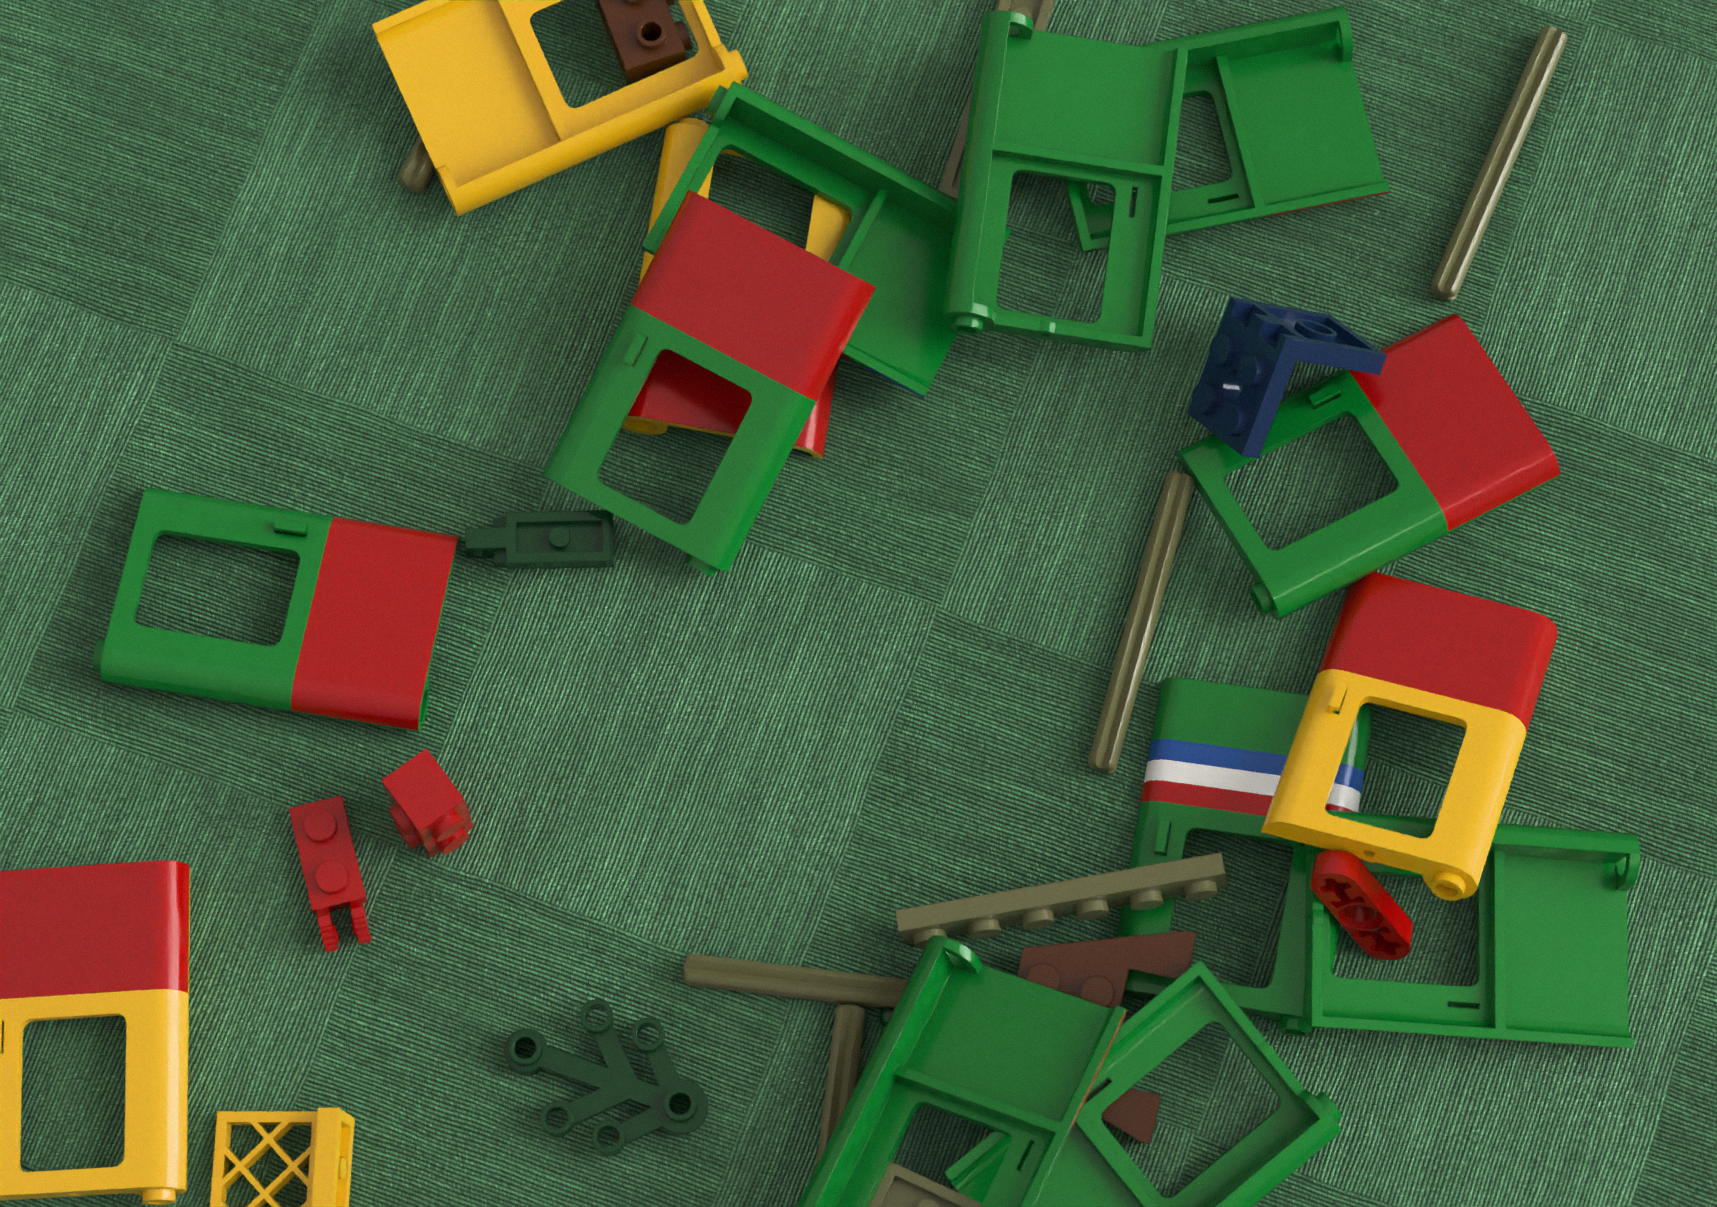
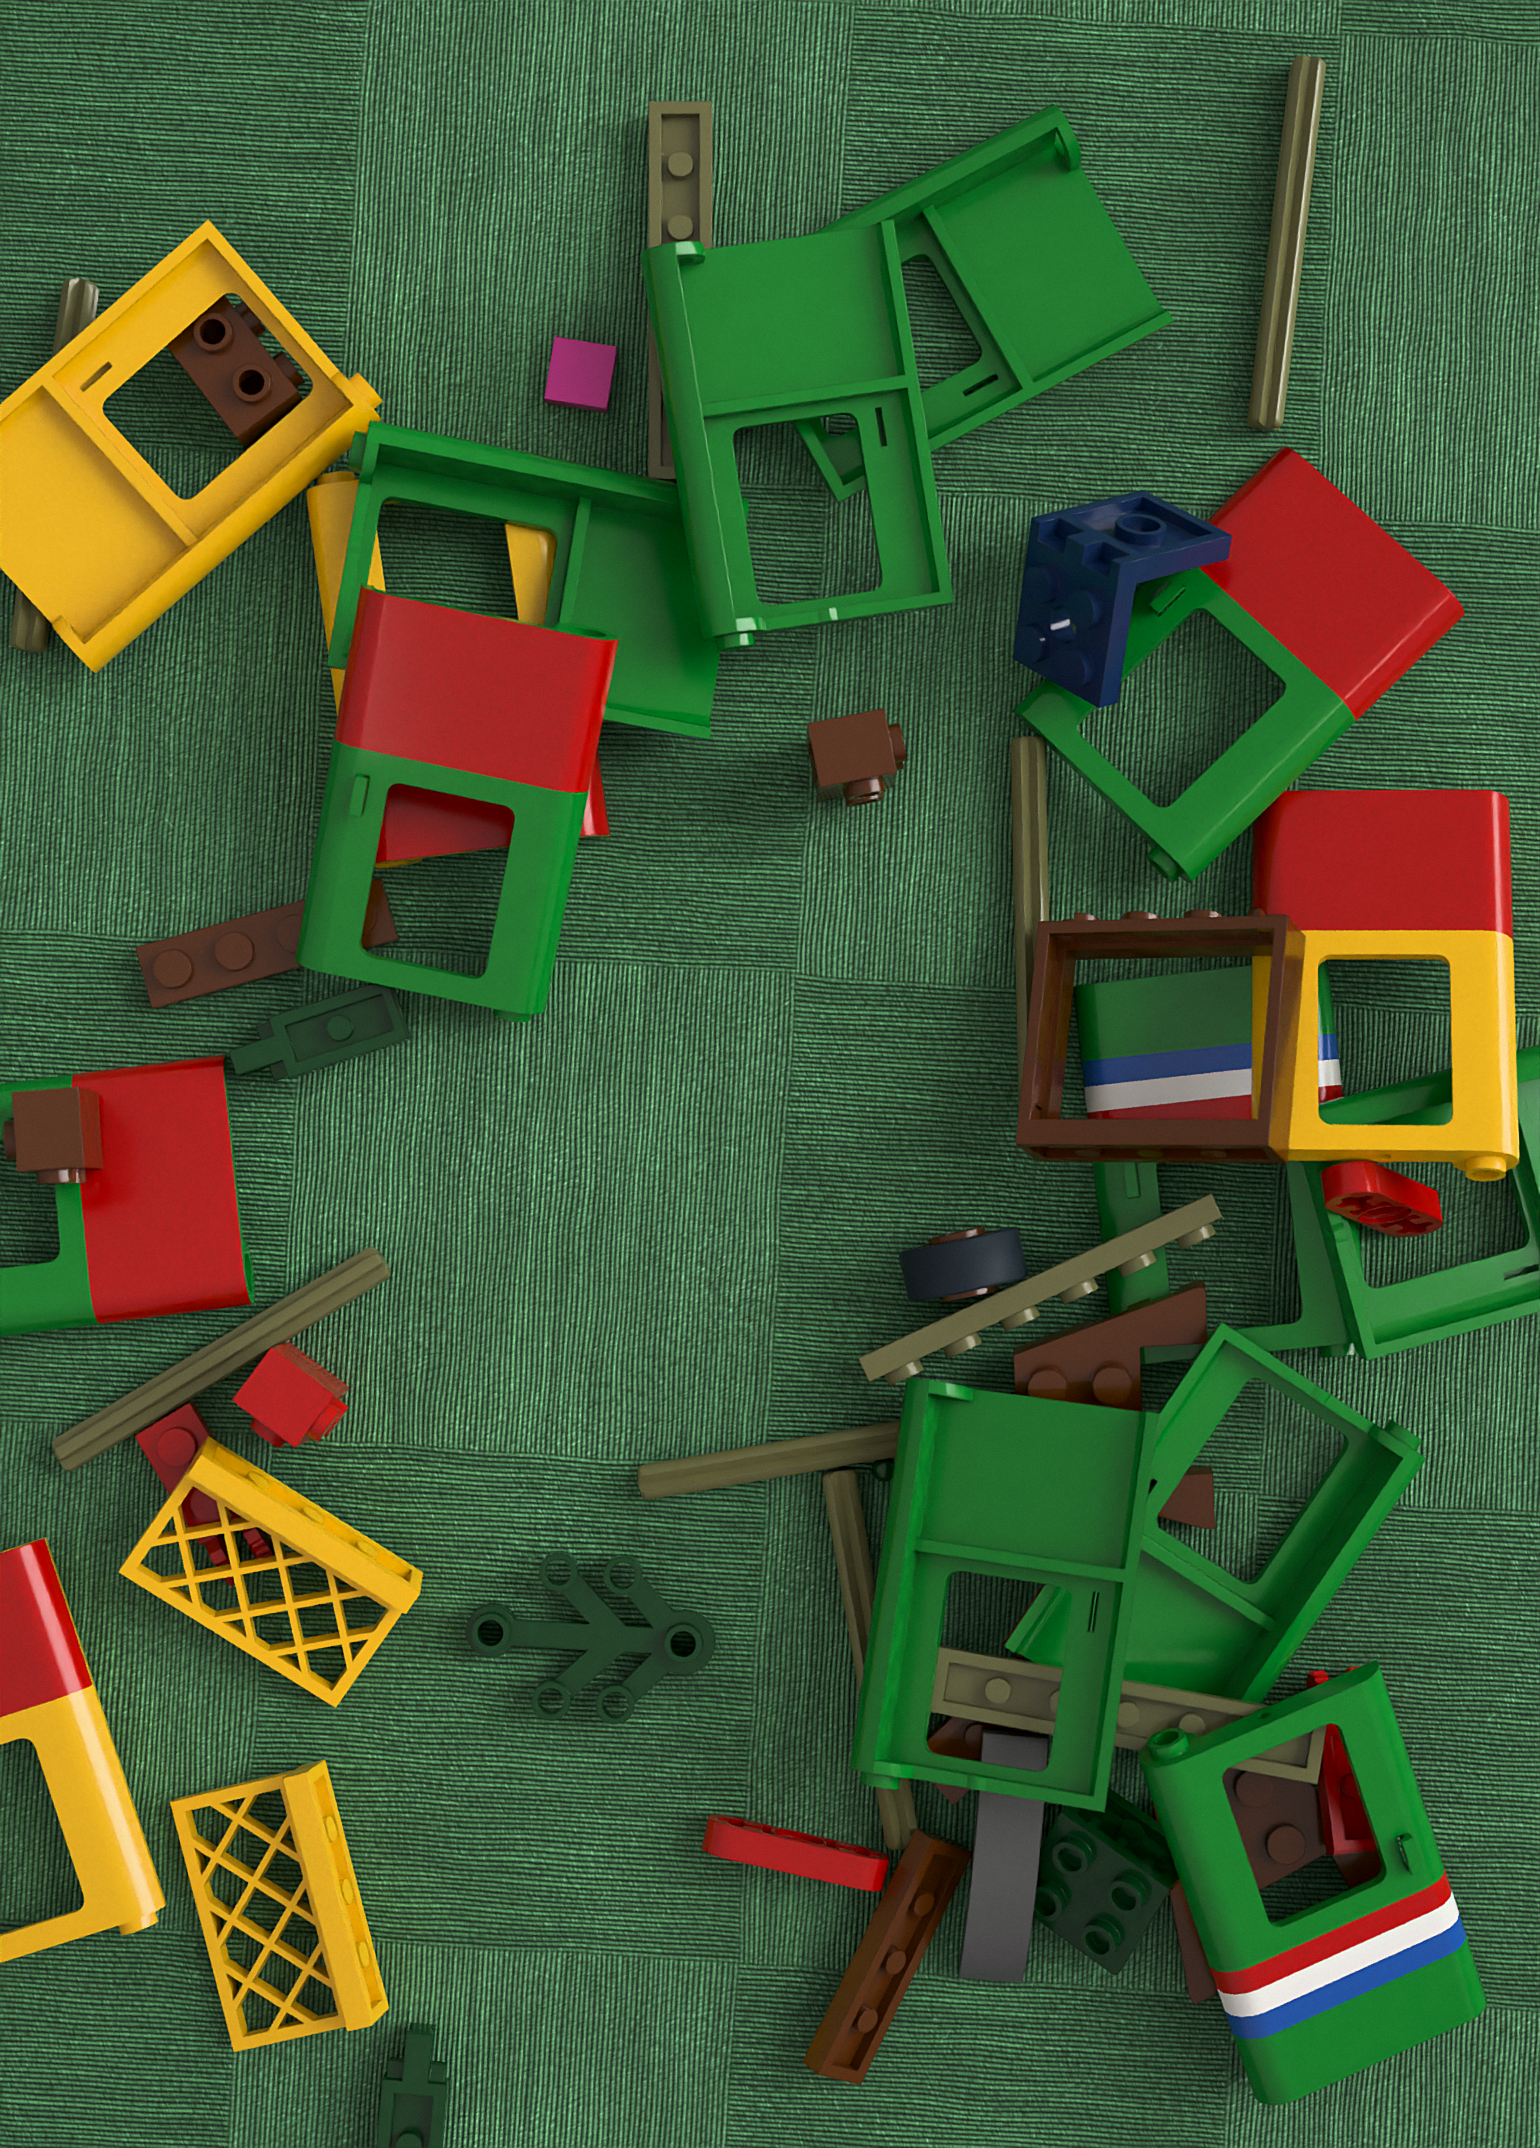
camera: 20 degrees left, 15 degrees up
none -> reddish brown brick [3,1087,103,1185]
none -> olive axle [51,1247,391,1472]
none -> yellow fence [119,1436,423,1708]
none -> reddish brown plate [135,878,400,1010]
none -> dark pink tile [544,336,618,414]
none -> reddish brown brick [806,708,906,807]
none -> black wheel [899,1227,1028,1302]
none -> reddish brown window [1015,908,1306,1163]

